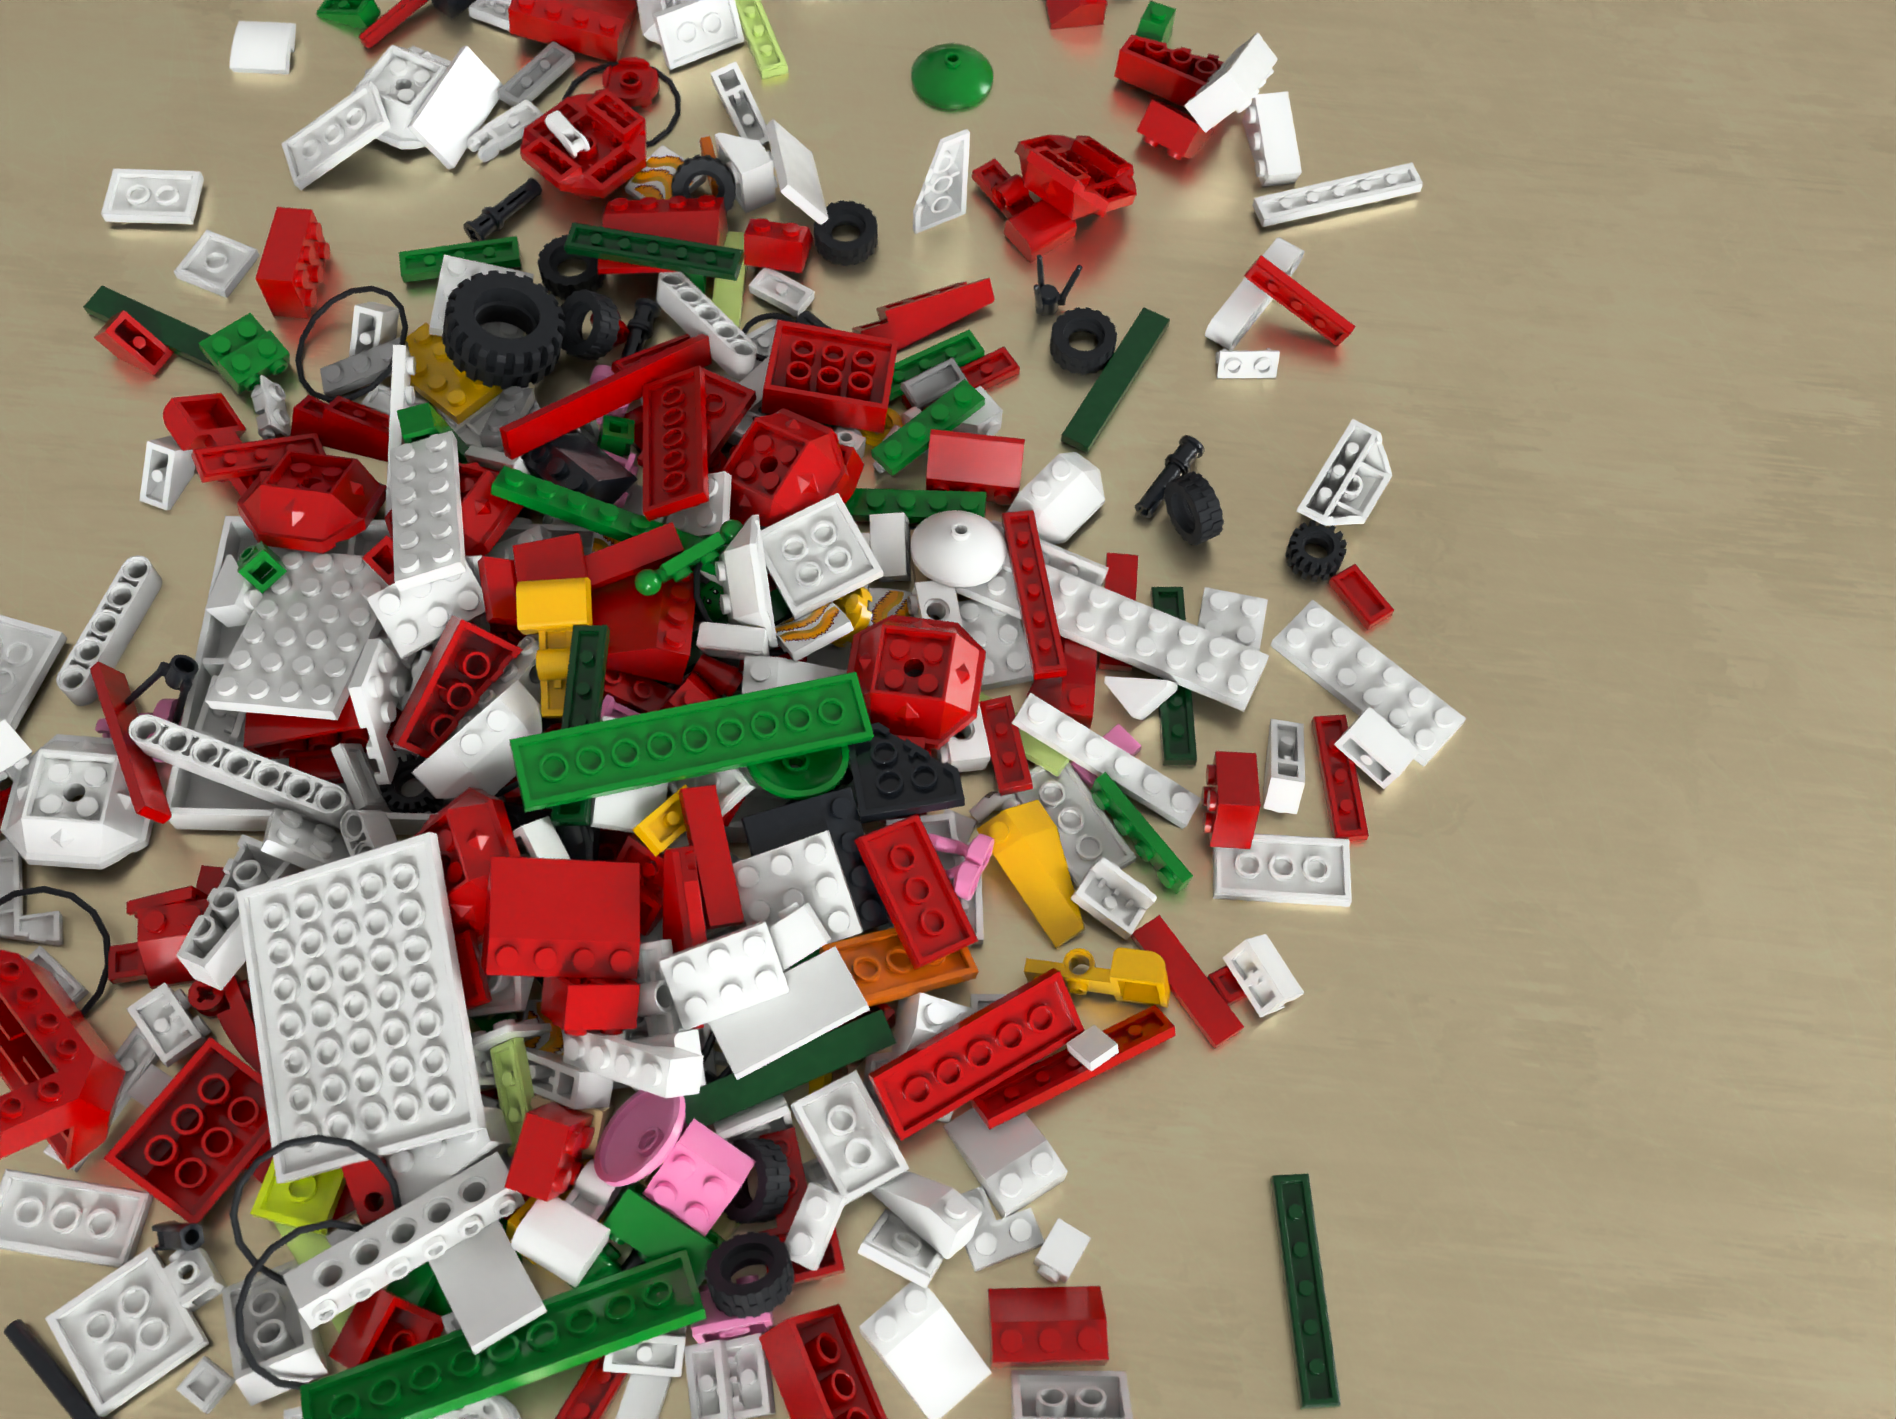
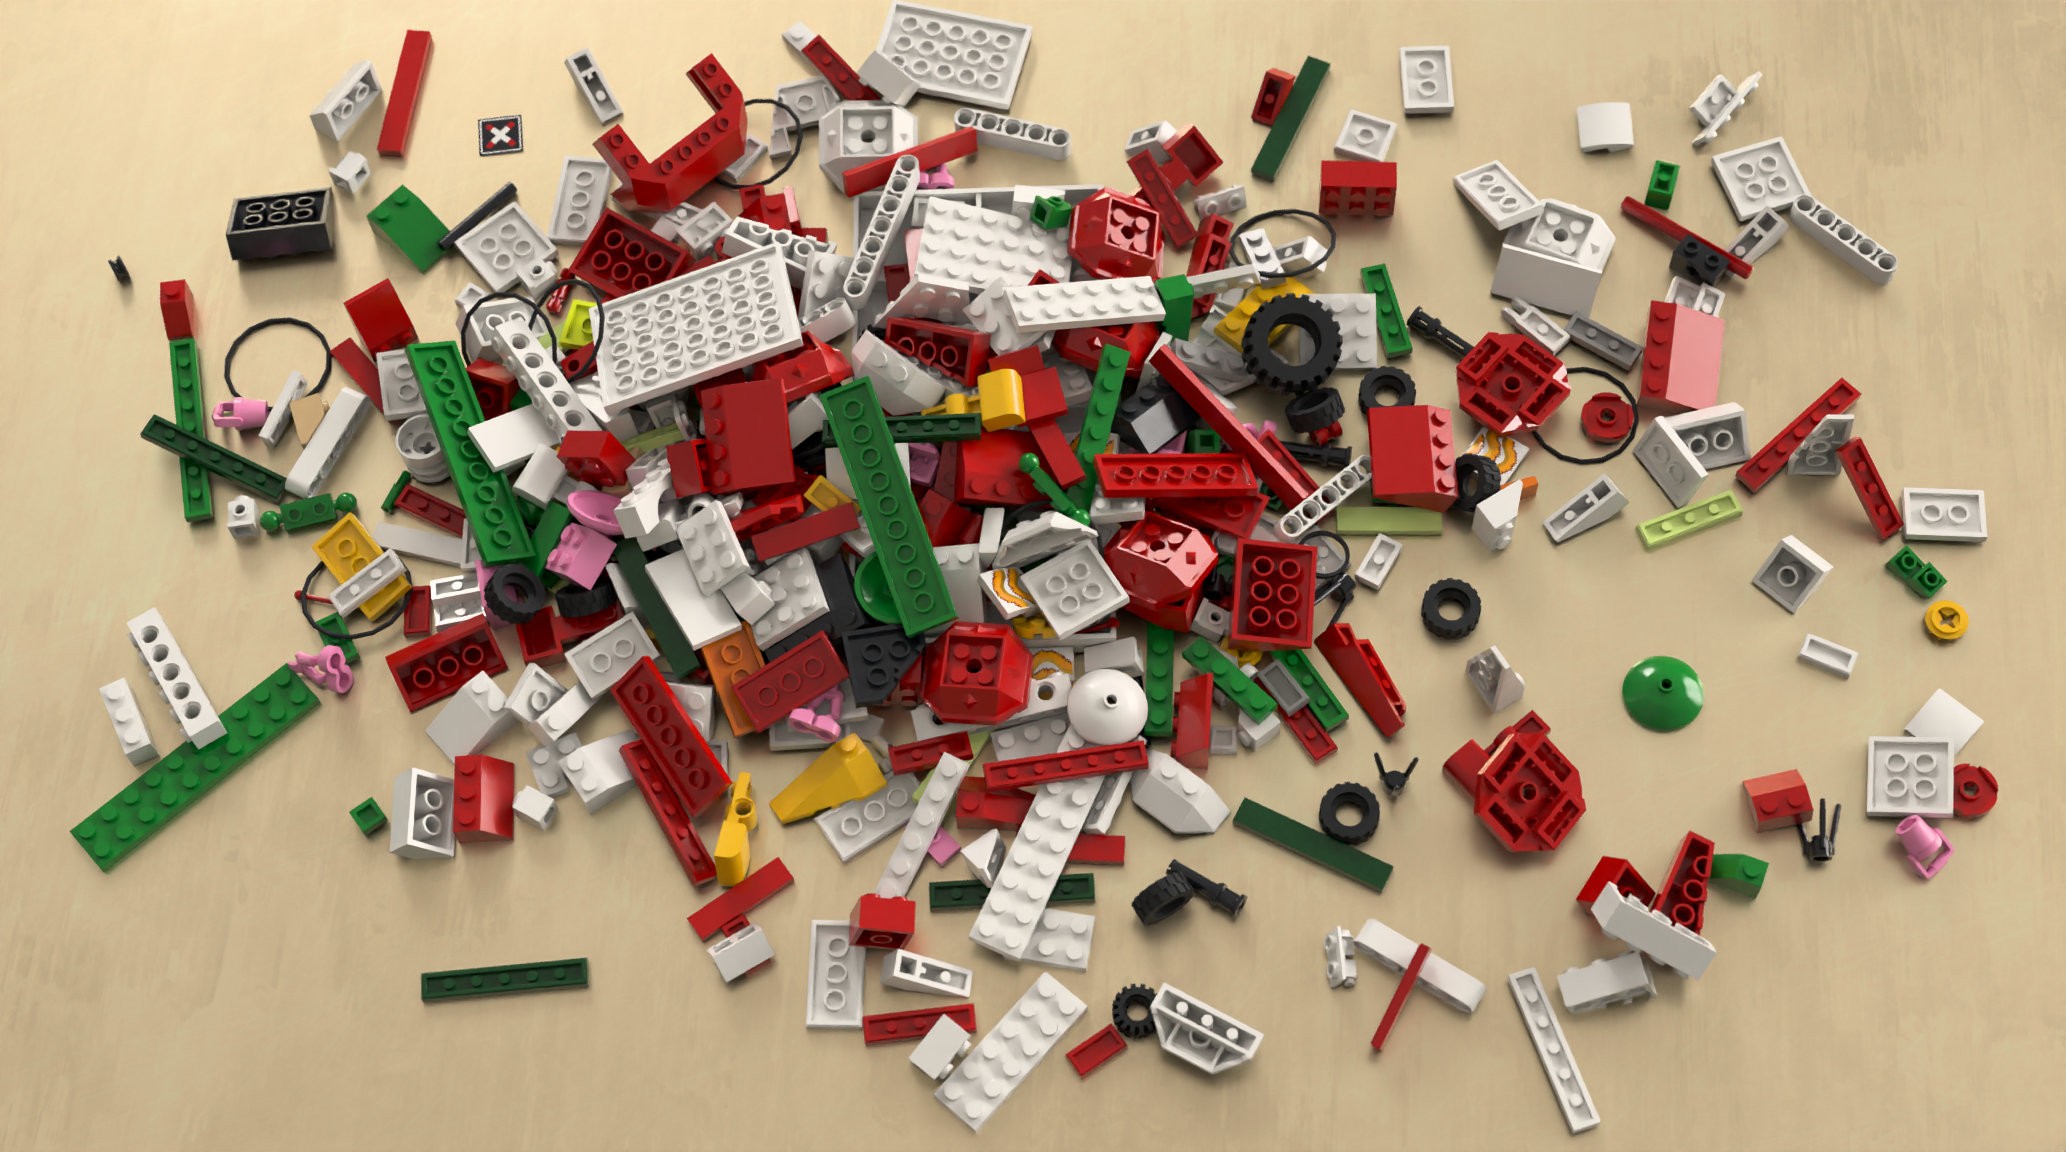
camera: 95 degrees right, 0 degrees up
black plant [125,654,199,725] -> none
black bar [152,1220,205,1251] -> none
green plate [199,313,290,395] -> none
white tile [331,743,386,810] -> none
white bar [545,110,590,158] -> none
dark green tile [564,222,745,281] -> none
red slope [744,218,813,273] -> none
white tile [766,119,829,225] -> none
white plate [785,1182,847,1271] -> none
white tile [1067,1025,1119,1071] -> none
white bracket [1070,857,1157,940] -> none
green plate [1091,772,1193,894] -> none
none -> red axle [546,268,576,314]

